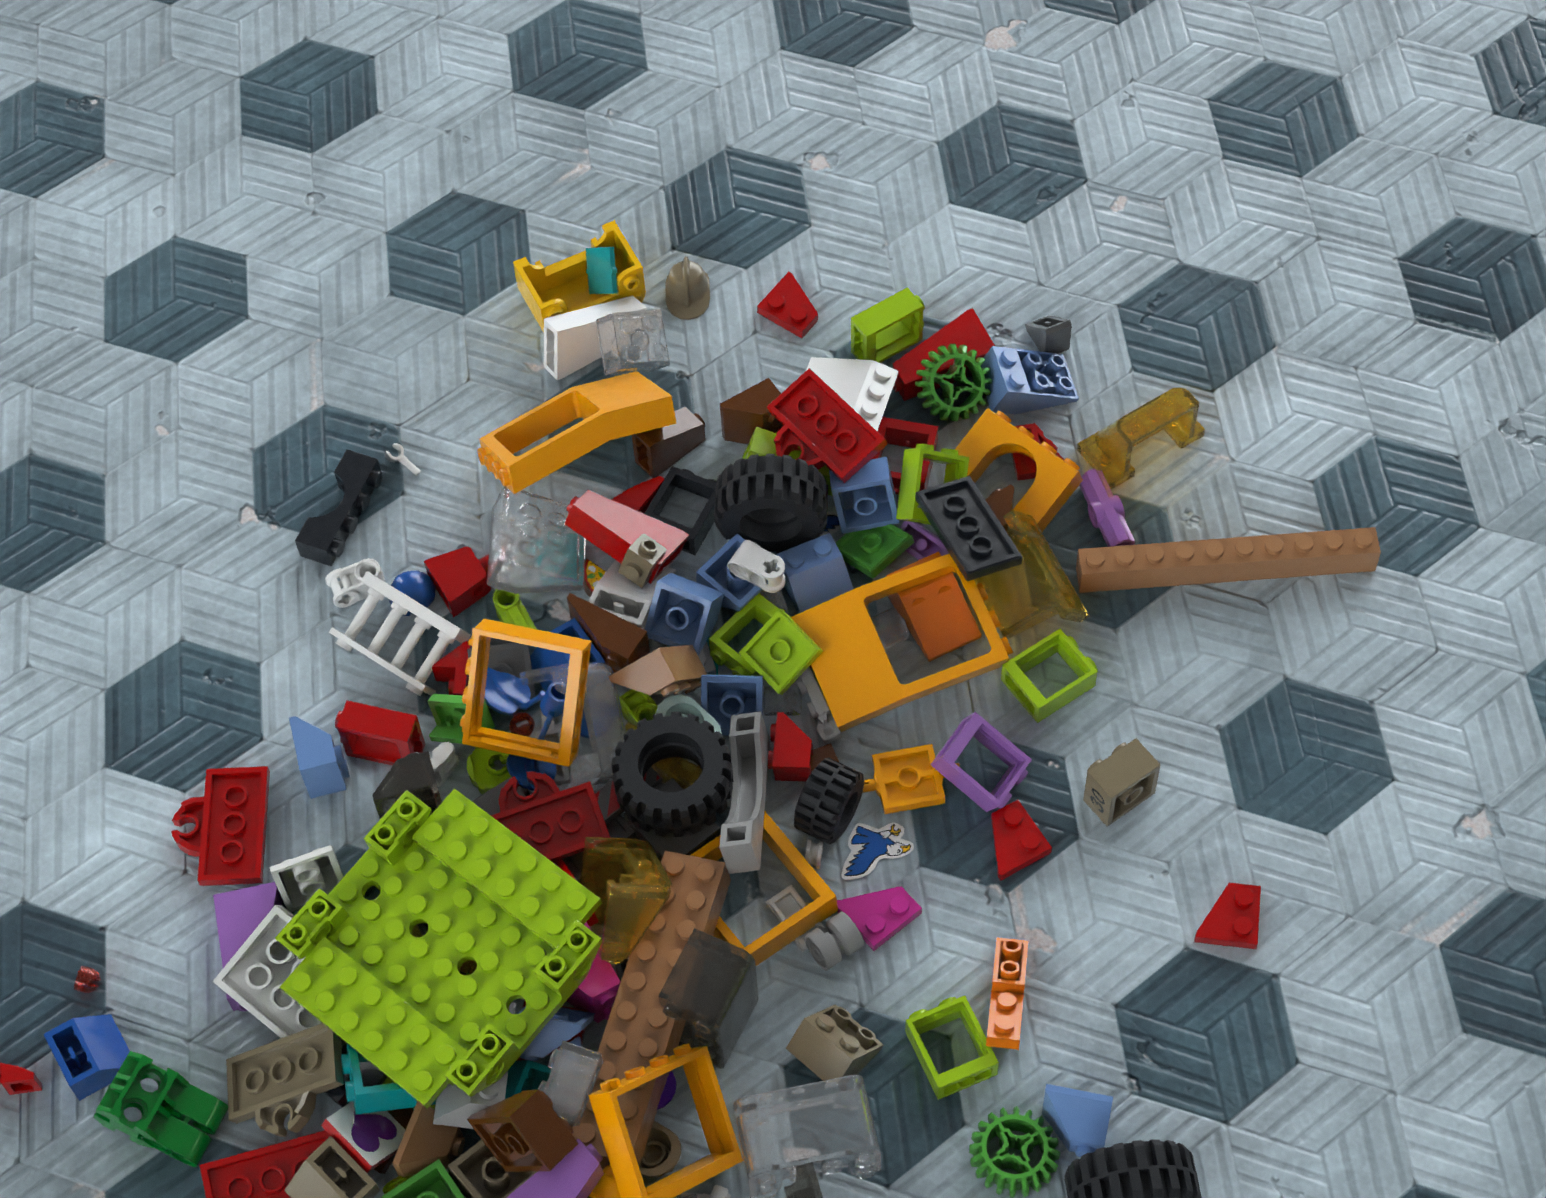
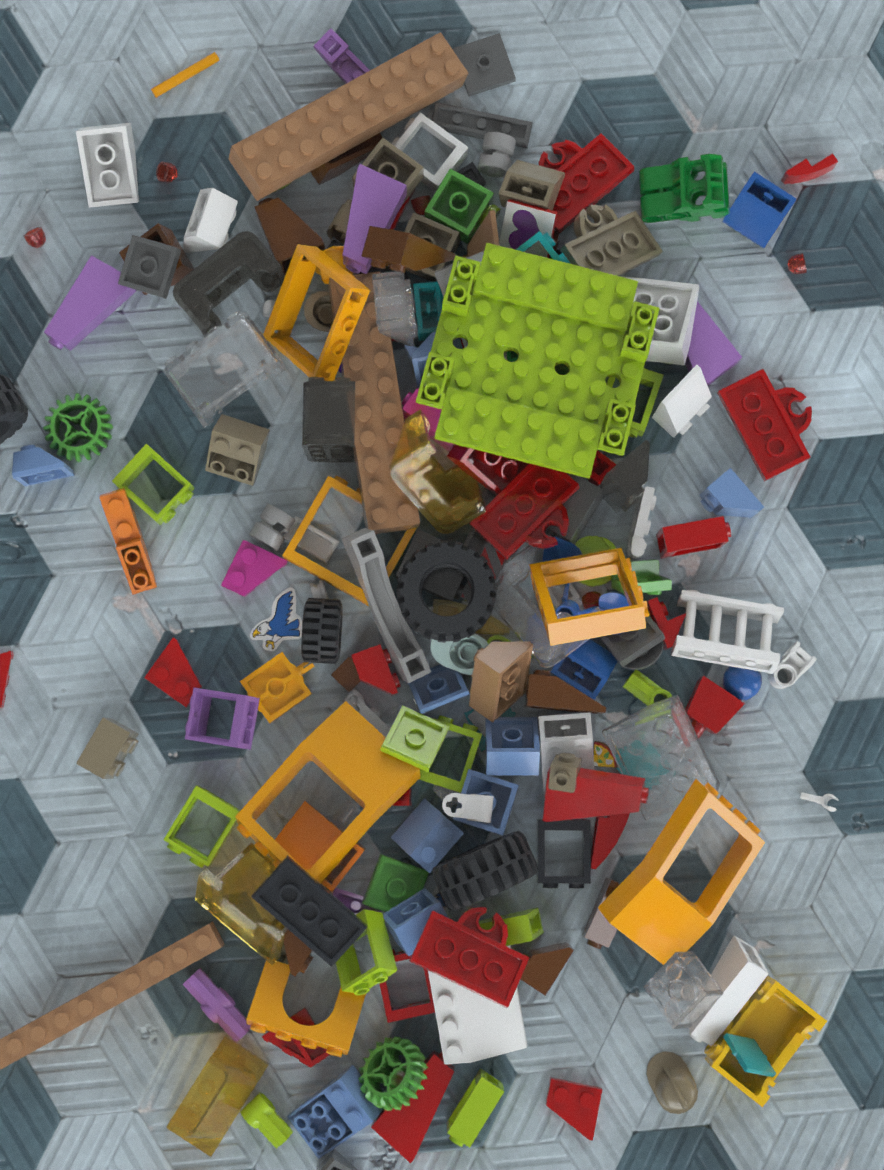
camera: 150 degrees right, 25 degrees up
black arch [295,449,383,566] -> none
none -> lime piece [240,1092,293,1149]

